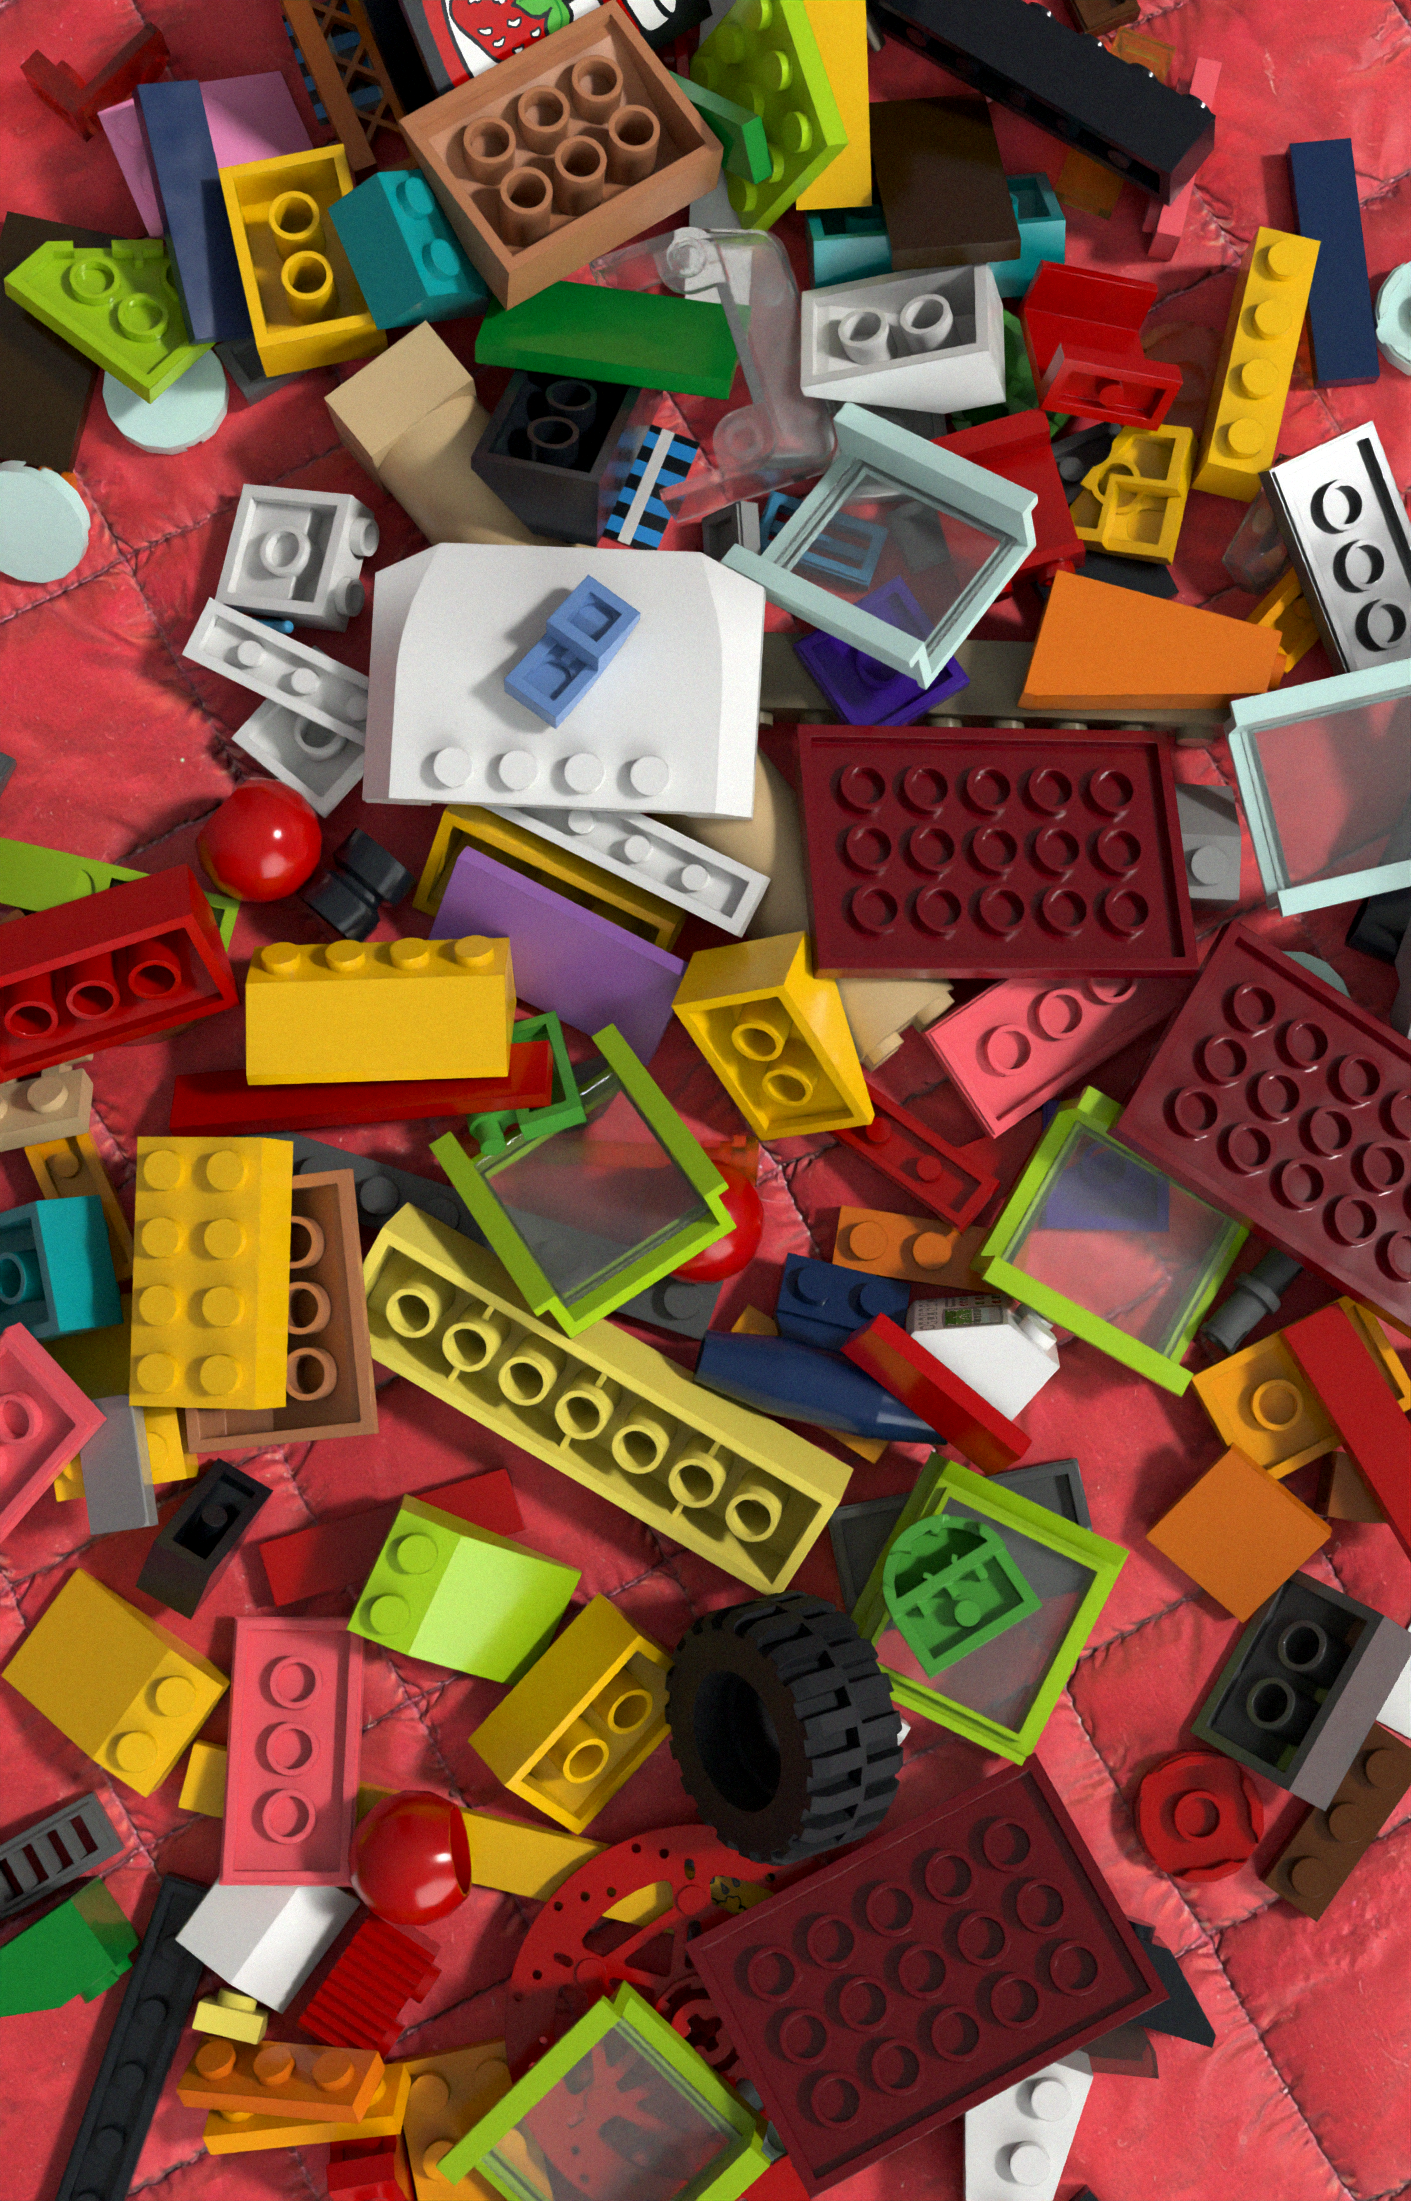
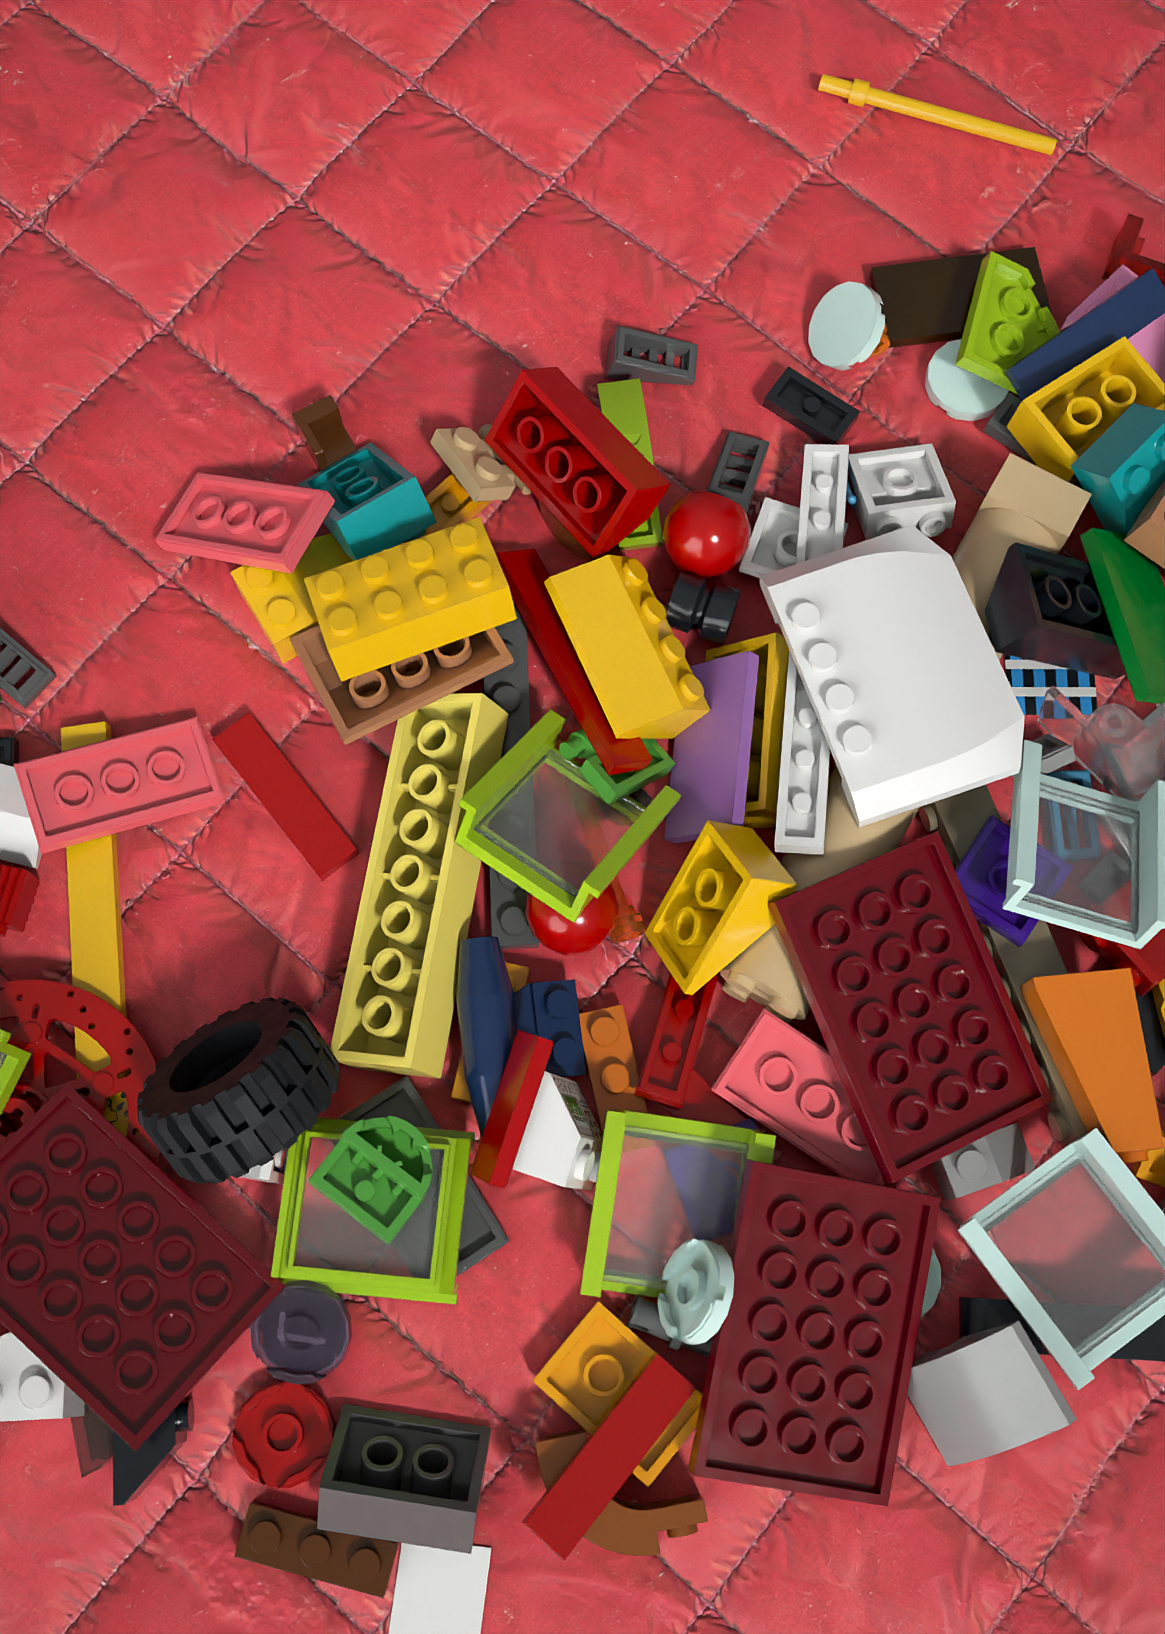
camera: 70 degrees right, 10 degrees down
yellow slope [1,1567,231,1798] -> none
light grey slope [80,1394,158,1535] -> none
black slope [135,1458,273,1620] -> none
lime slope [346,1493,582,1687] -> none
red helmet [348,1790,472,1926] -> none
yellow slope [467,1593,675,1835] -> none
medium blue slope [504,574,640,729] -> none
orange tile [1145,1442,1332,1623] -> none
none -> clear purple tile [250,1280,353,1384]
none -> light aqua tile [657,1239,734,1345]
none -> dark grey slope [707,431,770,515]
none -> black plate [763,366,860,445]

